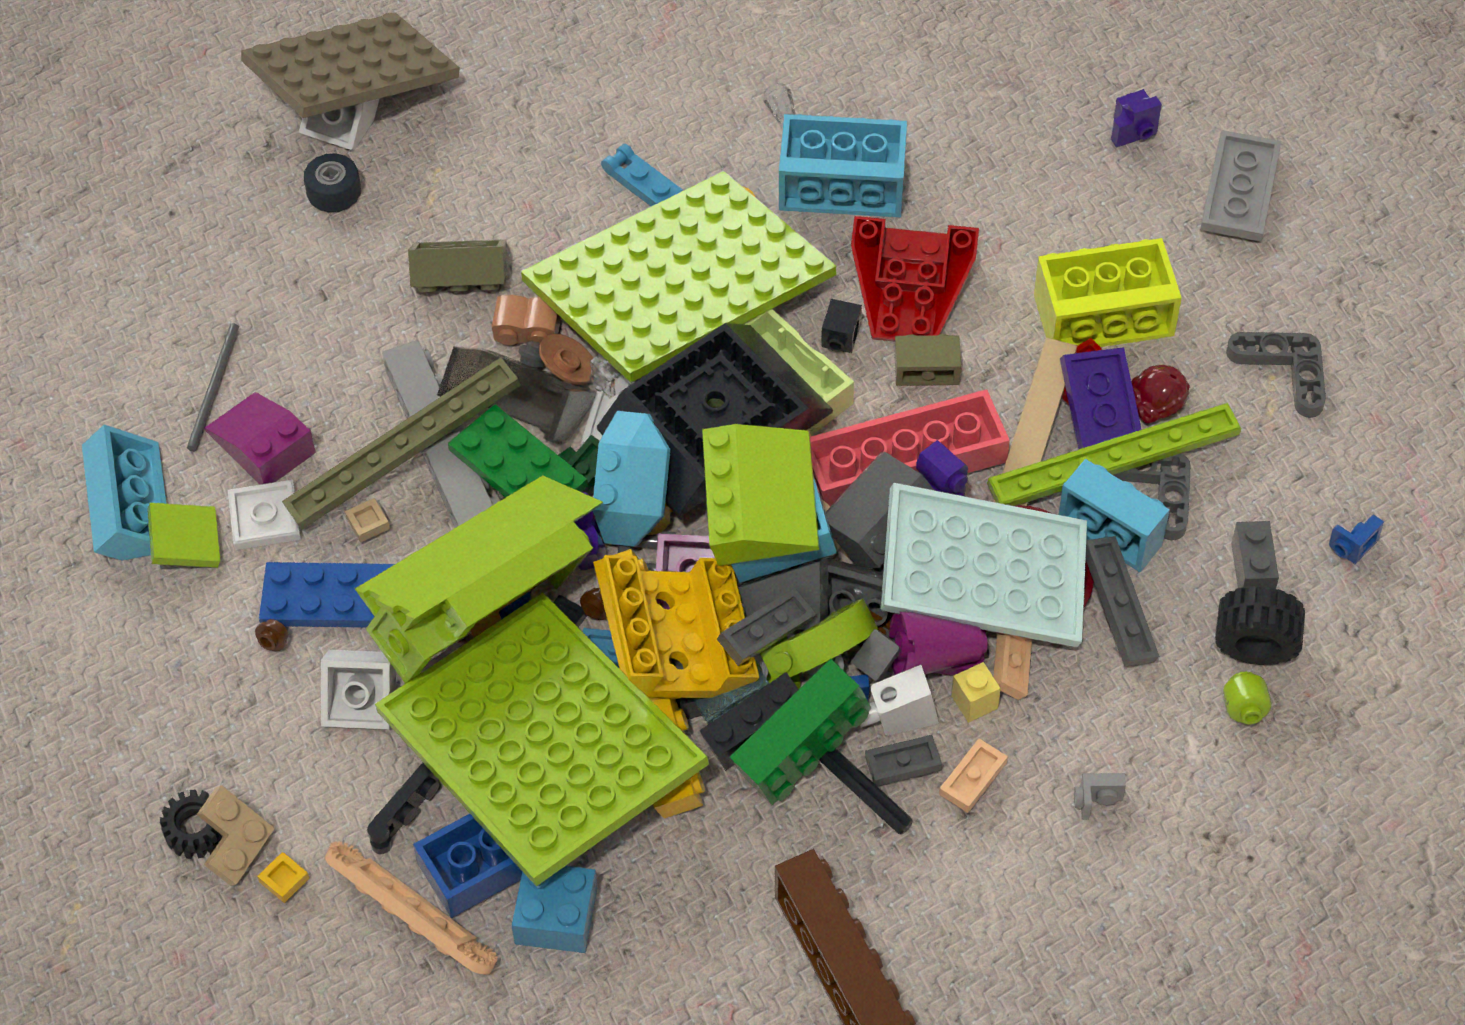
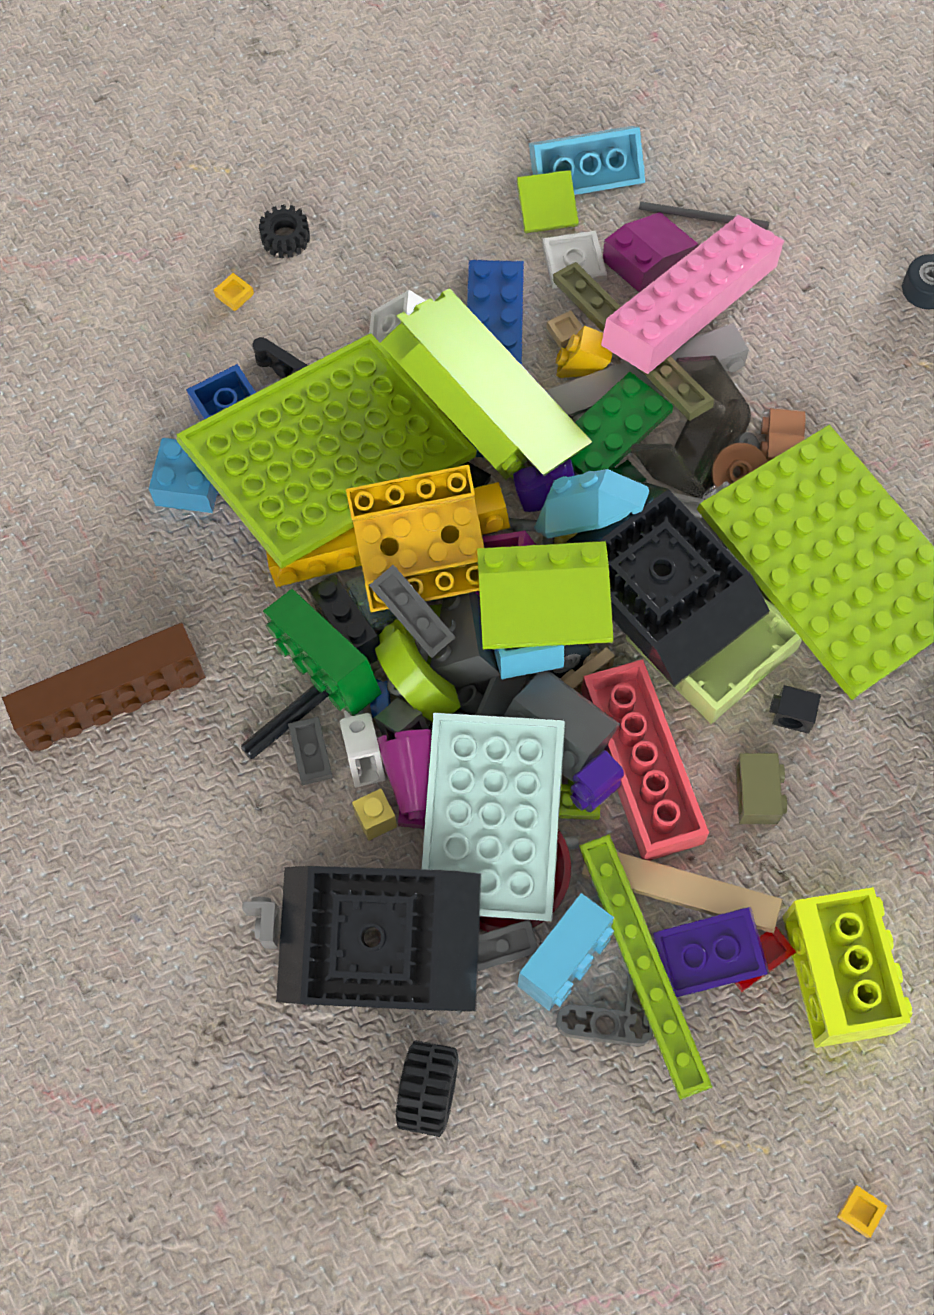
camera: 90 degrees right, 10 degrees up
tan plate [197,785,275,886] -> none
reddish brown plate [255,619,288,651] -> none
light nougat plate [325,841,498,975] -> none
olive slope [408,239,507,292] -> none
red wedge [851,216,979,342] -> none
light nougat plate [939,739,1008,813] -> none
light nougat plate [993,632,1032,700] -> none
dark red hair [1131,365,1190,424] -> none
lime head [1223,671,1272,725] -> none
dark grey beam [1226,332,1326,418] -> none
dark grey brick [1231,521,1279,589] -> none
blue bracket [1329,514,1384,564] -> none
none -> black slope [276,866,482,1011]
none -> yellow slope [555,325,613,378]
none -> bright pink brick [601,215,784,374]
none -> yellow plate [837,1185,888,1238]

